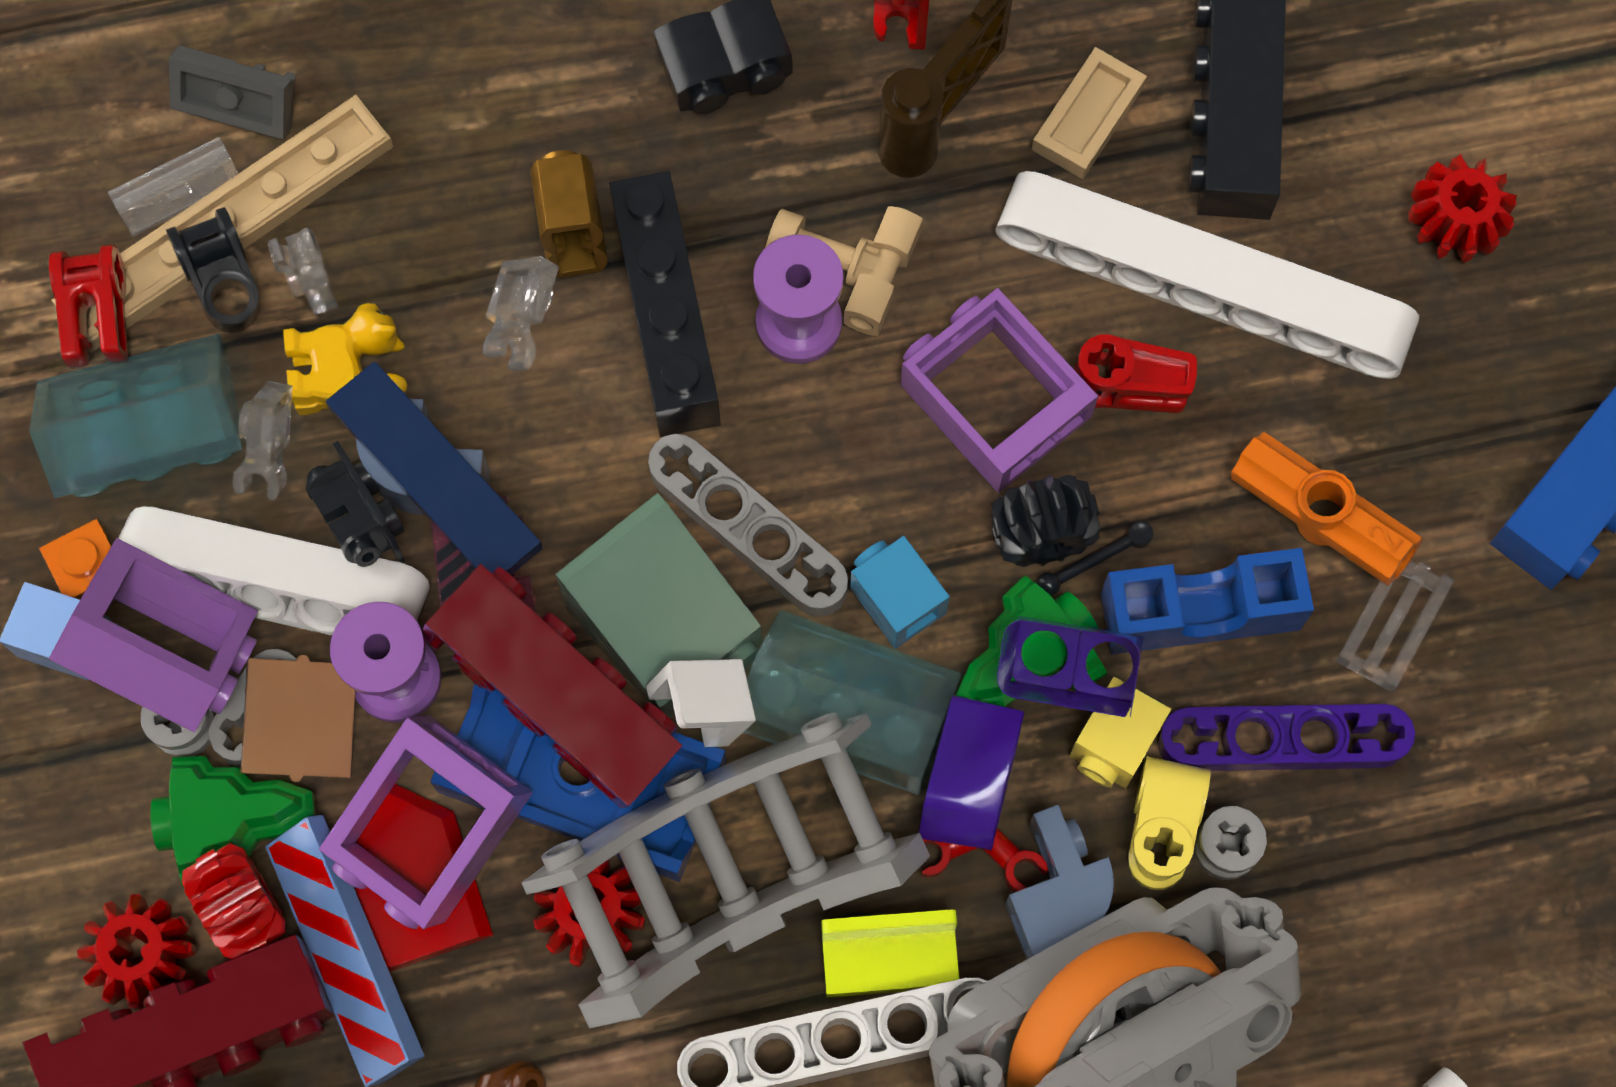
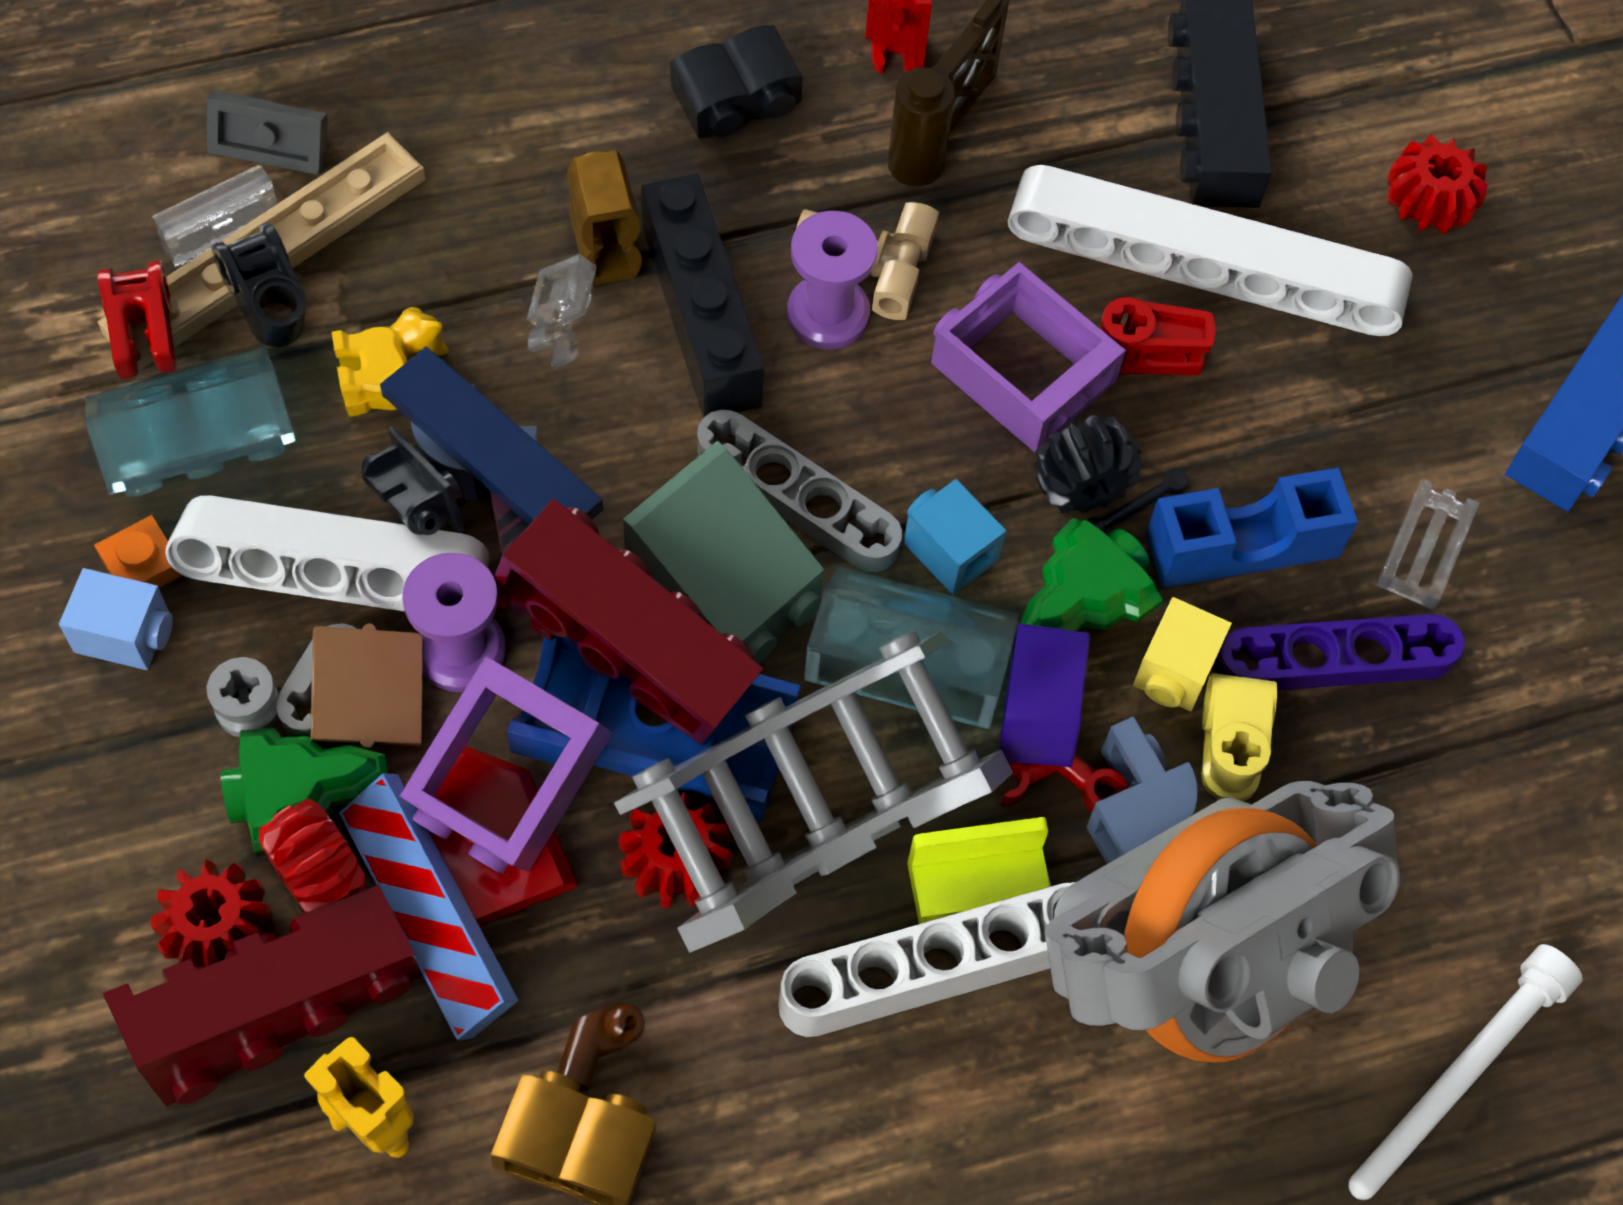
camera: 10 degrees left, 10 degrees down
medium lavender window [49,538,258,732] -> none
clear plate [233,381,293,500] -> none
clear plate [267,227,338,315] -> none
white panel [646,659,756,747] -> none
dark purple piece [997,616,1144,717] -> none
tan tile [1031,47,1147,179] -> none
light grey wheel [1194,806,1267,880] -> none
orange piece [1231,432,1422,586] -> none

